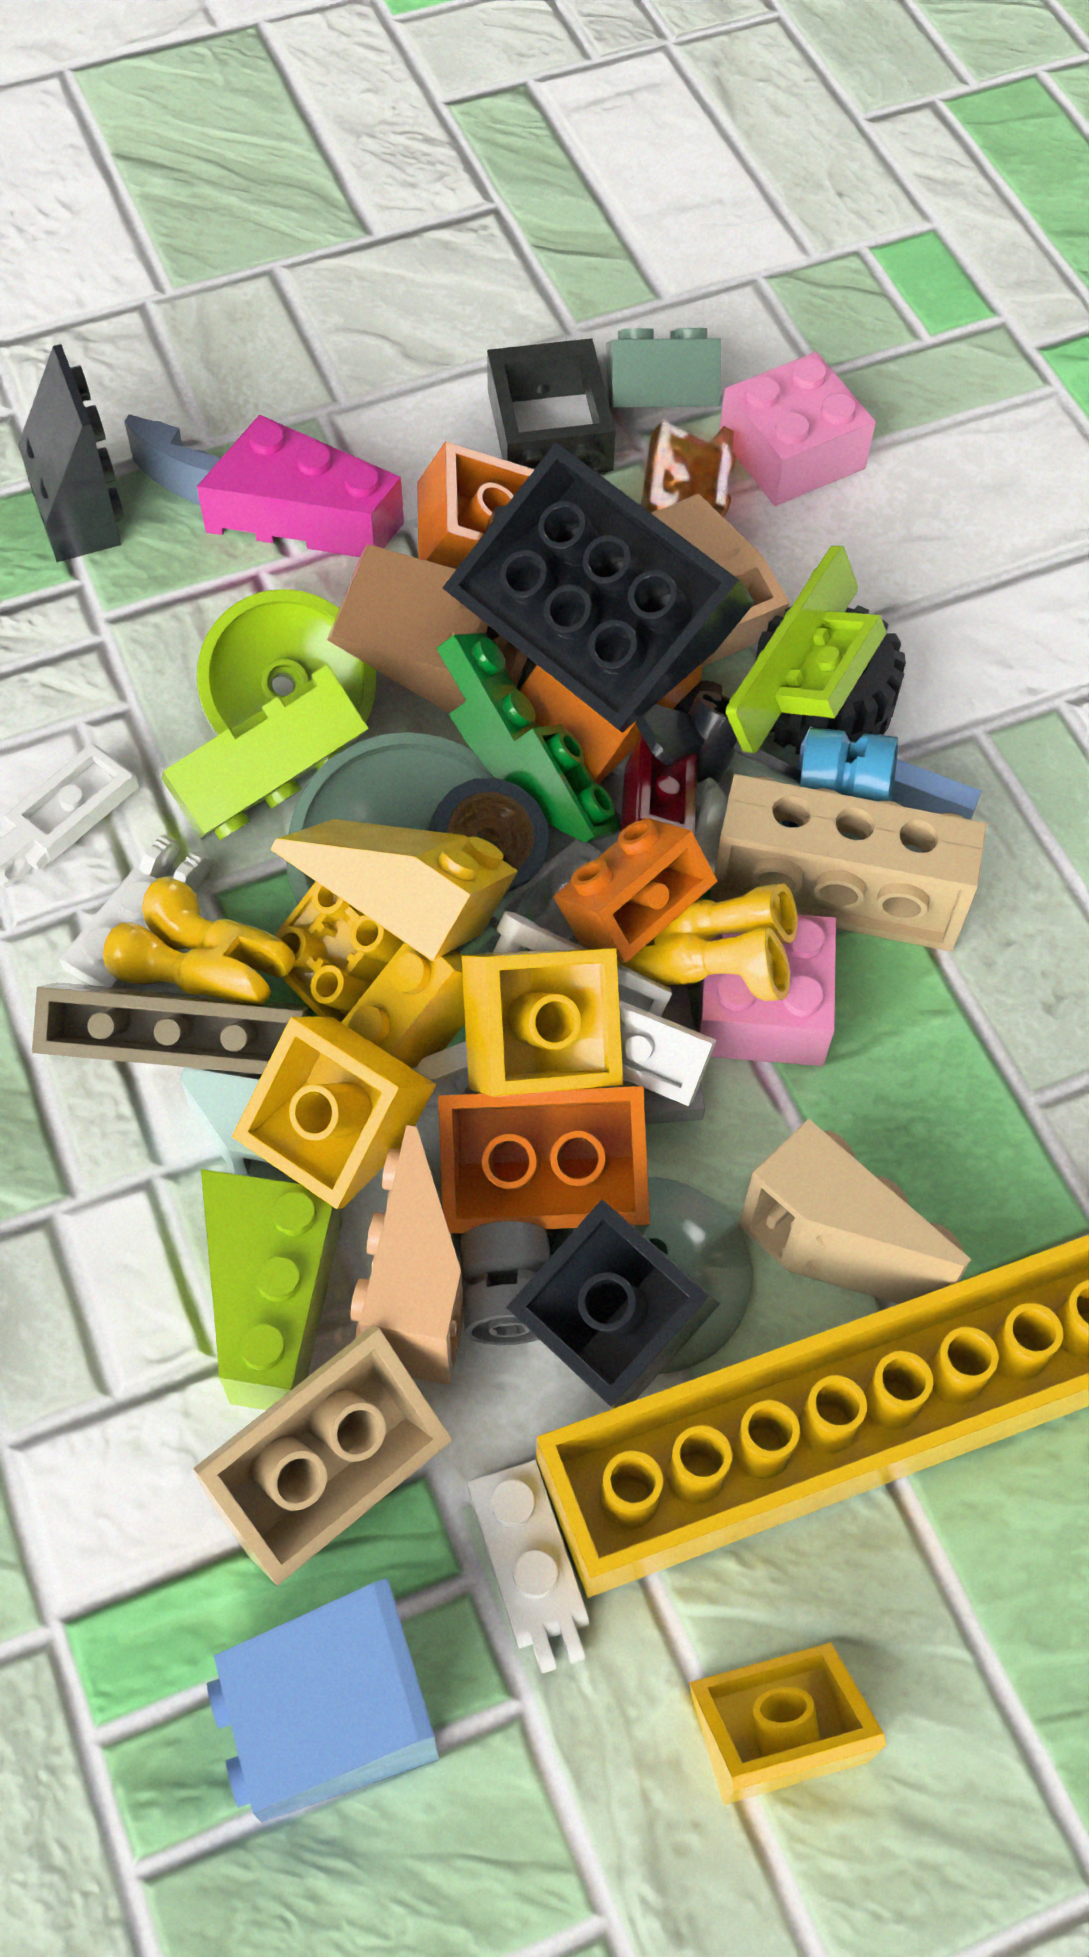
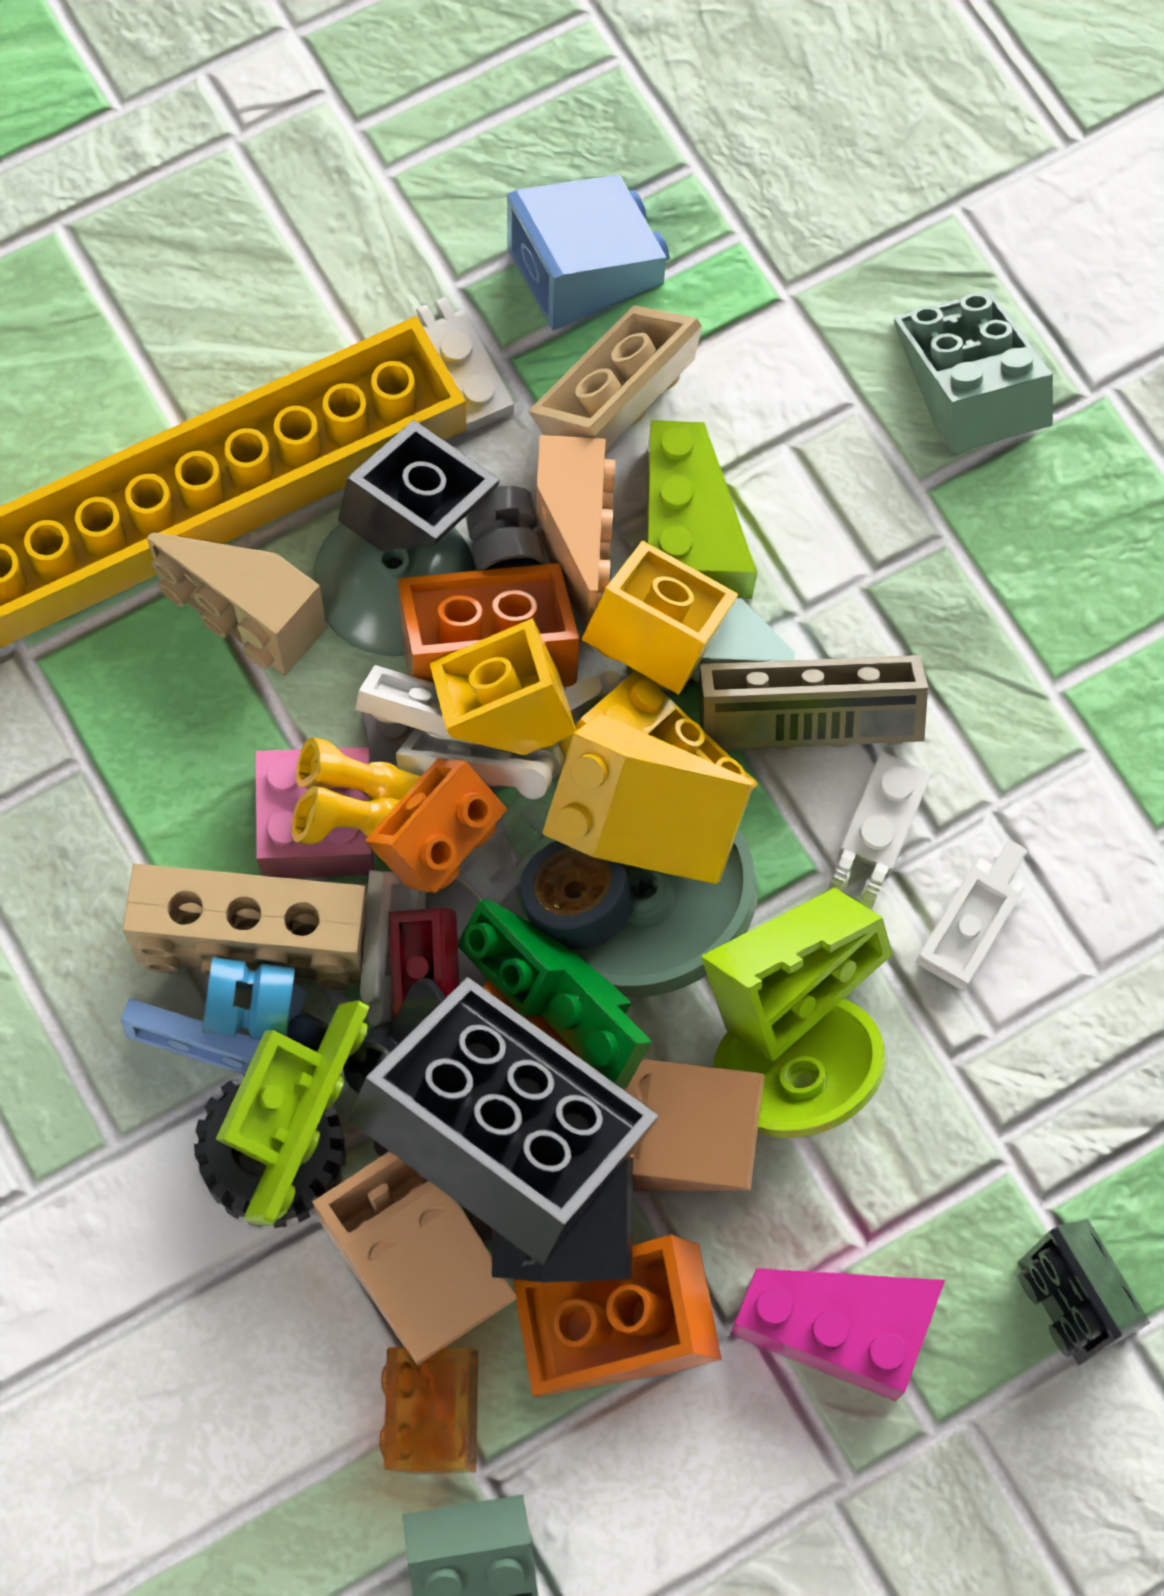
camera: 170 degrees right, 10 degrees up
yellow piece [103,877,295,1005] -> none
sand blue slope [124,414,221,505] -> none
pearl dark grey window [487,338,616,472] -> none
yellow slope [689,1642,886,1805] -> none
bright pink brick [719,352,876,506] -> none

